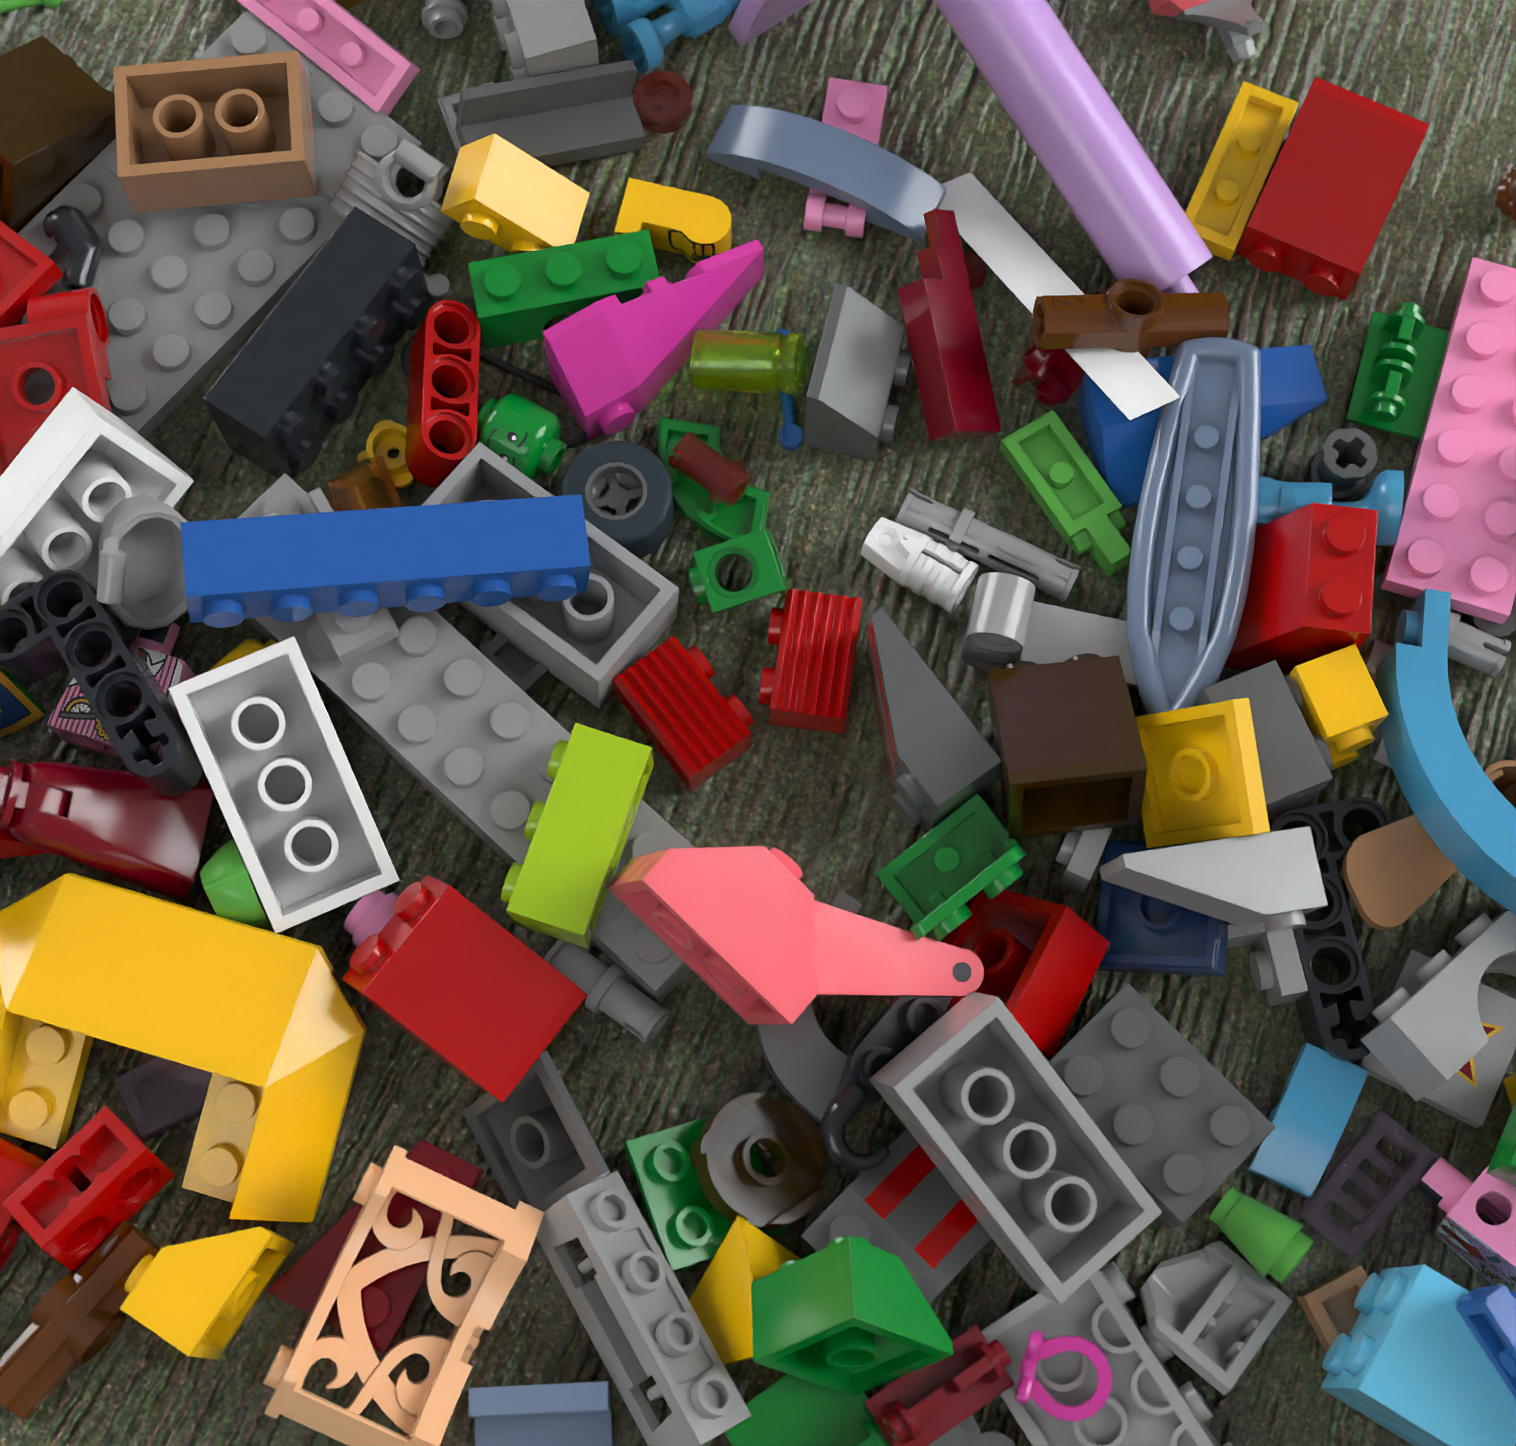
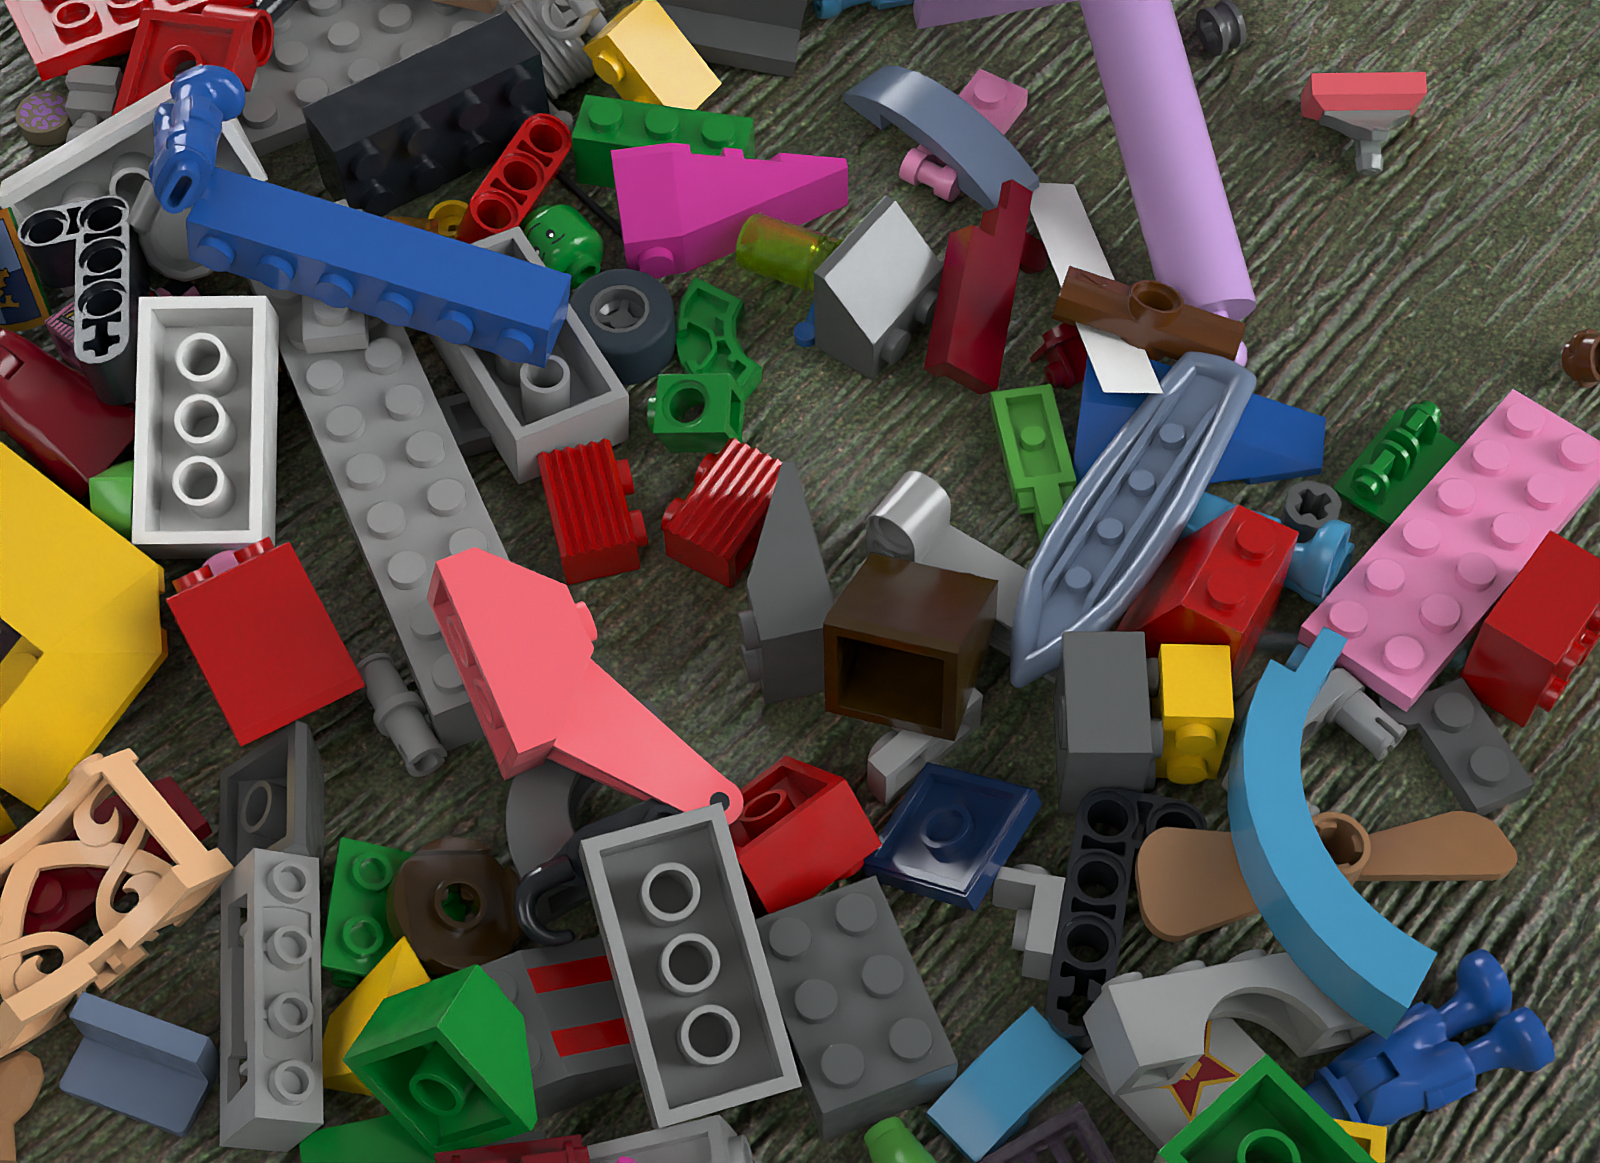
camera: 25 degrees right, 15 degrees down
lime brick [501,722,654,949] -> none
yellow leg [614,178,732,264] -> none
clear red tile [633,71,693,134] -> none
clear red pin [668,432,751,506] -> none
white hinge [861,517,979,614] -> none
green bracket [876,793,1027,942] -> none
light grey pin [895,488,1082,603] -> none
light grey slope [1100,826,1328,933] -> none
yellow plate [1135,698,1270,848] -> none
yellow plate [1185,81,1299,261] -> none
red slope [1236,77,1430,301] -> none
none -> blue piece [148,65,245,214]

